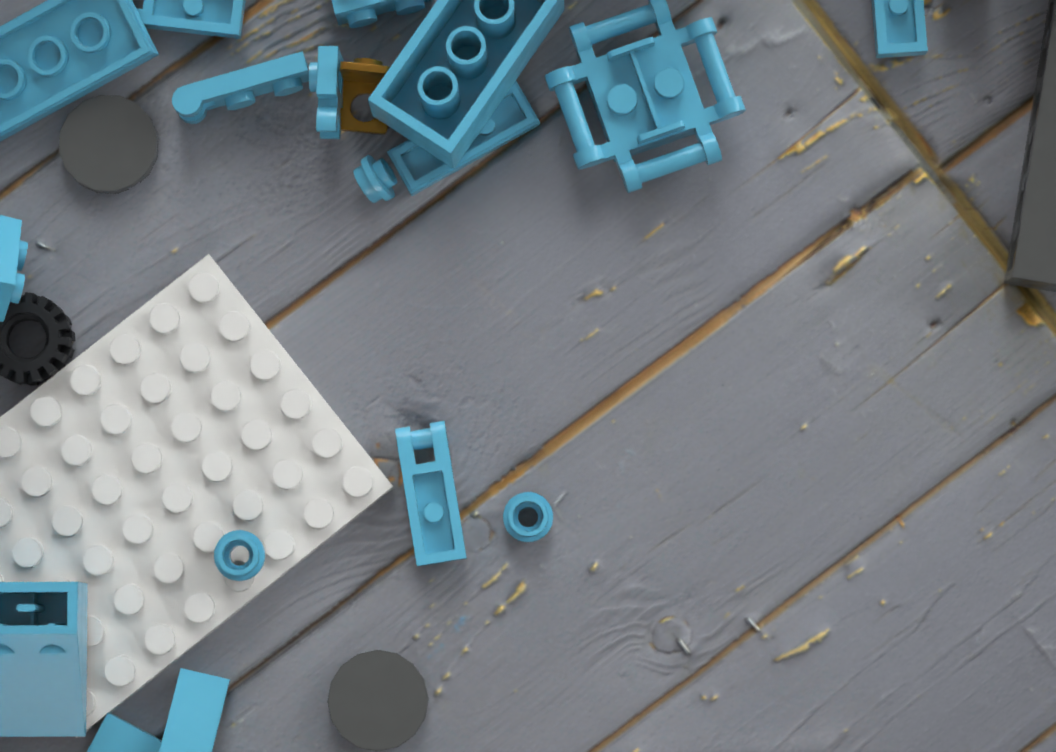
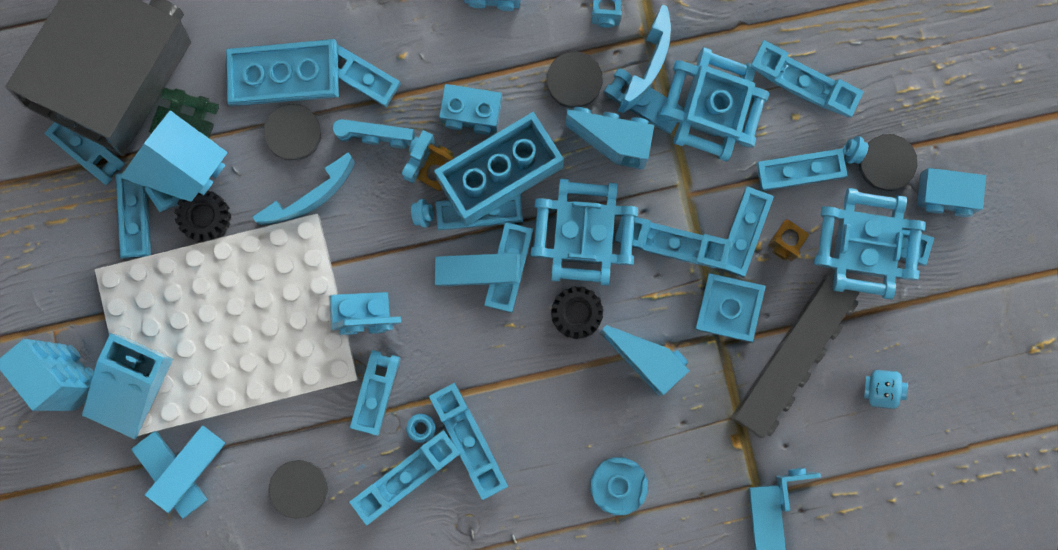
camera: 25 degrees right, 0 degrees up
medium azure plate [214,530,265,581] -> none
none -> medium azure slope [253,152,355,226]
none -> medium azure bracket [329,292,401,335]
none -> medium azure slope [349,430,461,526]
none -> medium azure slope [429,383,509,501]
none -> medium azure tile [435,253,520,286]
none -> medium azure plate [484,222,533,313]
none -> black tyre [551,286,603,339]
none -> medium azure tile [590,457,648,515]
none -> medium azure slope [600,325,690,396]
none -> medium azure slope [614,216,733,270]
none -> medium azure plate [696,273,766,343]

